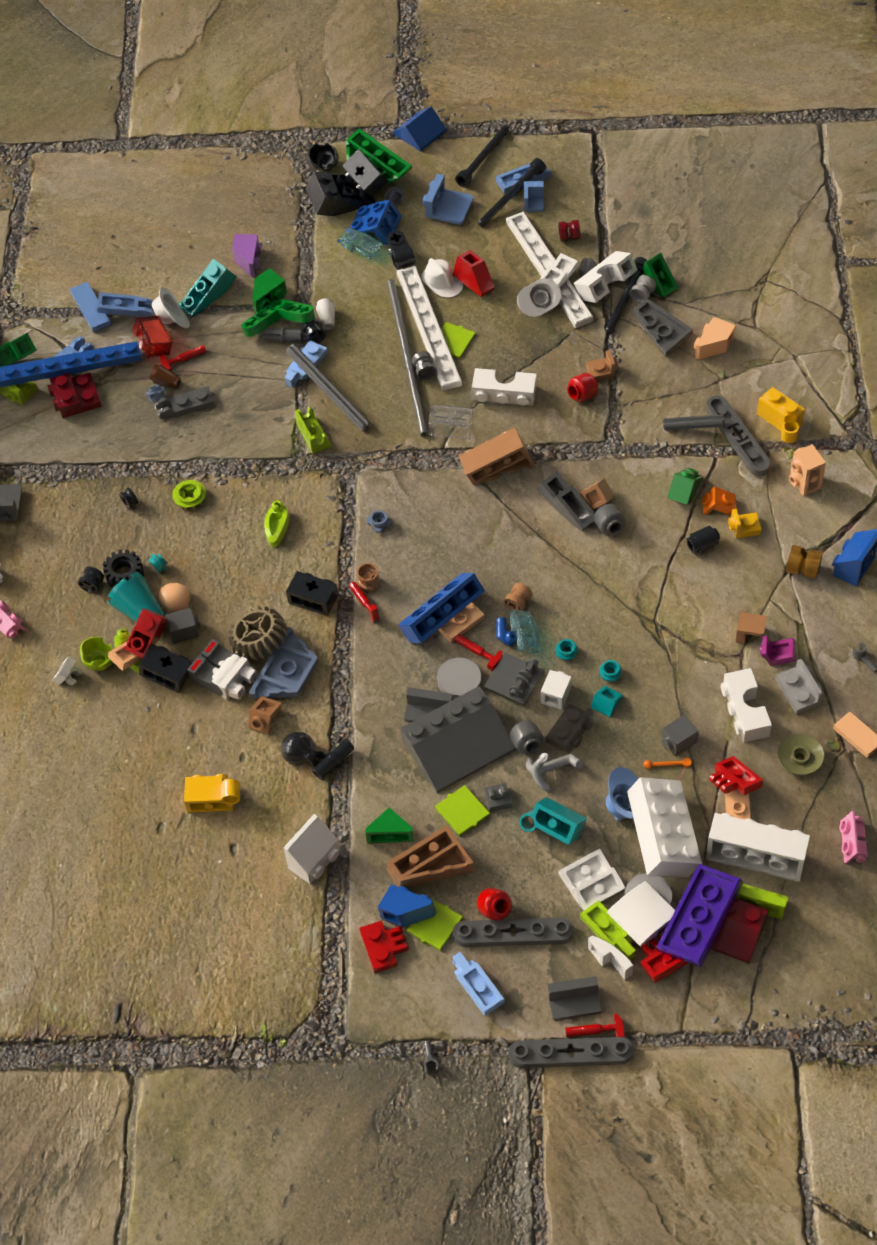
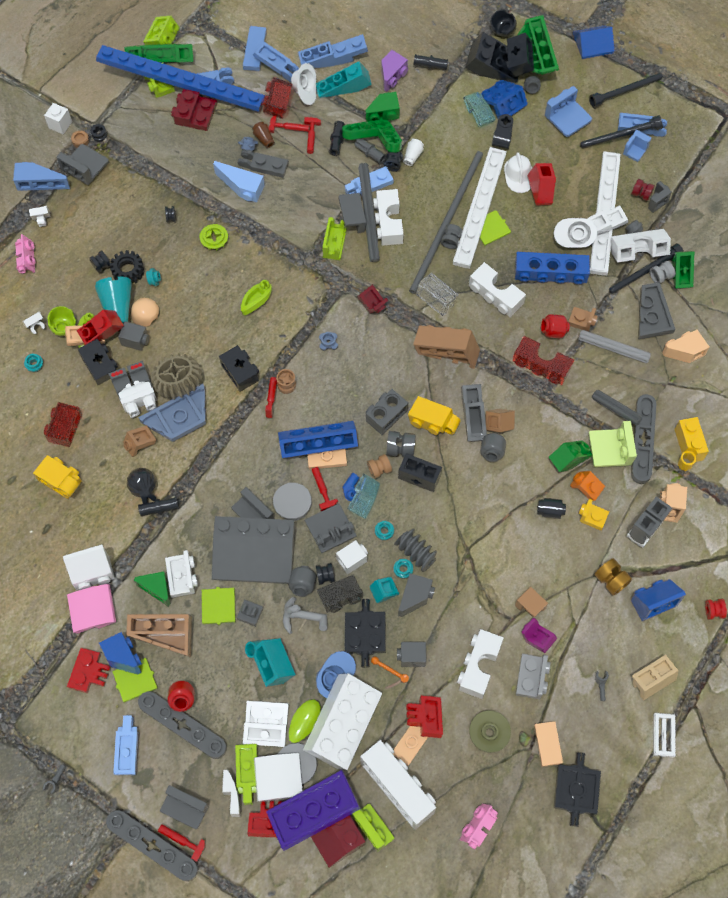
camera: 30 degrees right, 10 degrees up
none -> teal plate [24,354,43,372]
none -> clear red brick [44,402,82,447]
none -> bright pink slope [67,584,116,634]
none -> white bracket [165,550,198,598]
none -> light blue slope [213,161,265,202]
none -> lime arm [288,700,321,743]
none -> medium blue slope [298,34,368,68]
none -> red piece [304,117,321,154]
none -> black wheel [316,563,335,585]
none -> black pin [329,121,345,156]
none -> dark grey panel [338,193,366,233]
none -> black plate [345,599,386,668]
none -> dark red bracket [357,284,389,313]
none -> dark grey brick [366,389,408,435]
none -> white arch [373,189,403,246]
none -> dark grey wheel [386,431,416,457]
none -> dark grey piece [394,529,437,572]
none -> black brick [398,453,442,492]
none -> dark grey slope [398,573,435,617]
none -> yellow hinge [408,396,461,435]
none -> black pin [413,54,448,70]
none -> clear red arch [512,336,574,385]
none -> blue brick [515,252,590,284]
none -> light grey axle [579,330,651,363]
none -> yellowish green bracket [589,421,637,467]
none -> dark grey hips [627,496,673,548]
none -> dark grey bracket [648,181,672,213]

